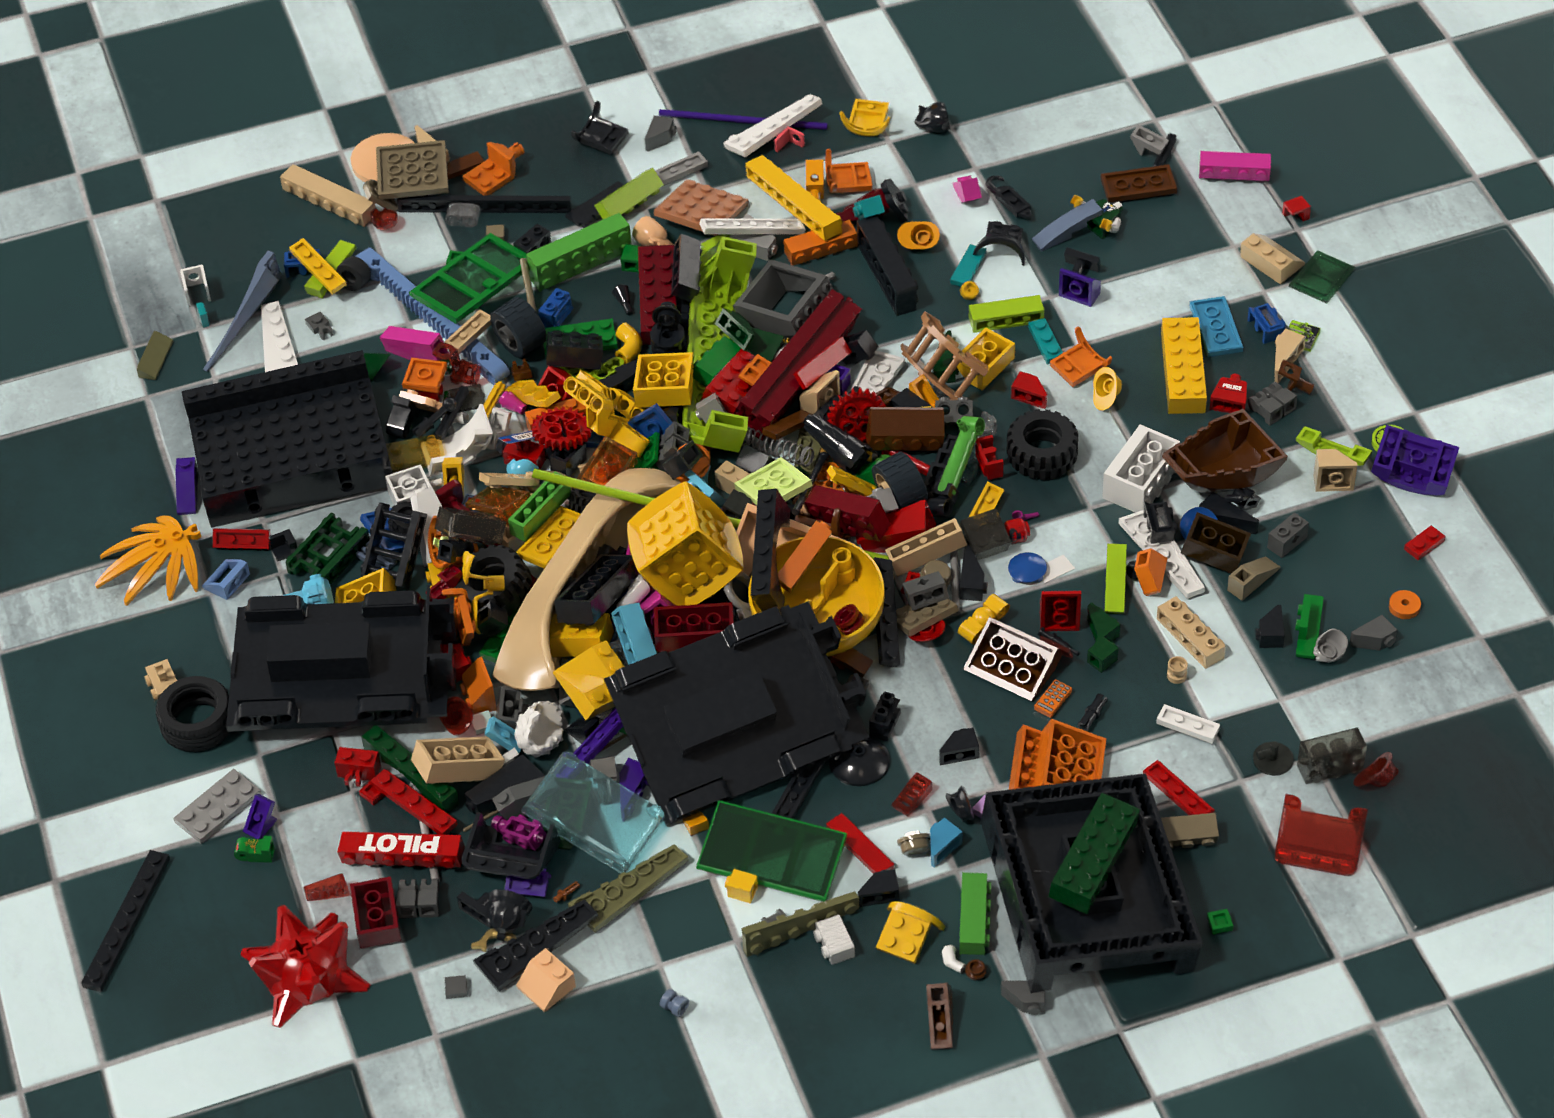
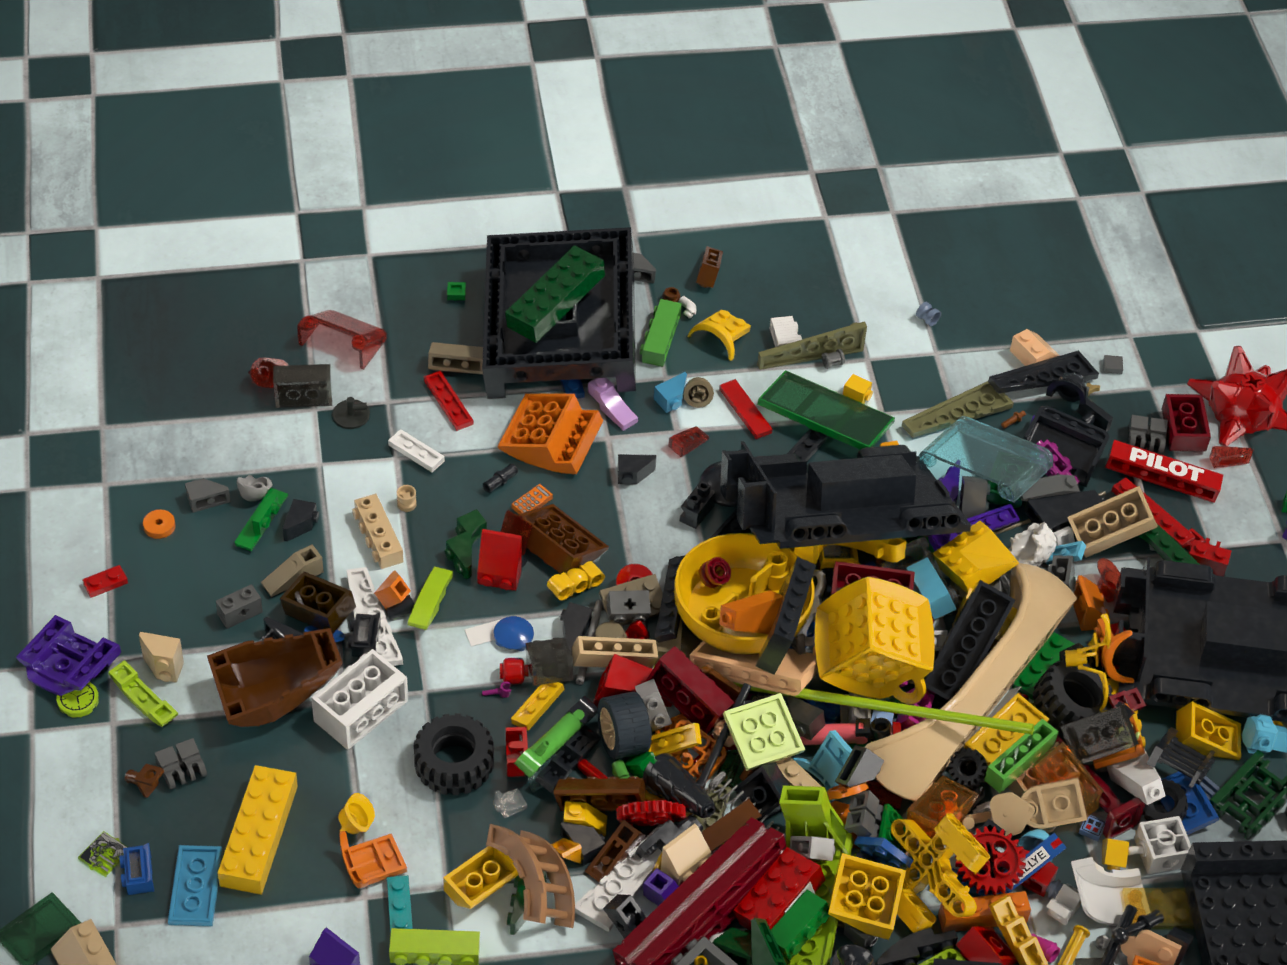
camera: 175 degrees left, 0 degrees up
orange slope [739,354,771,386] -> none
tile [793,336,852,390] -> none
black slope [857,869,899,907] -> none
dark grey brick [935,397,973,425] -> none
black piece [945,786,975,822] -> none
red slope [1011,371,1047,409] -> none
red torso [1210,374,1247,413] -> none
tan slope [1275,329,1305,383] -> none

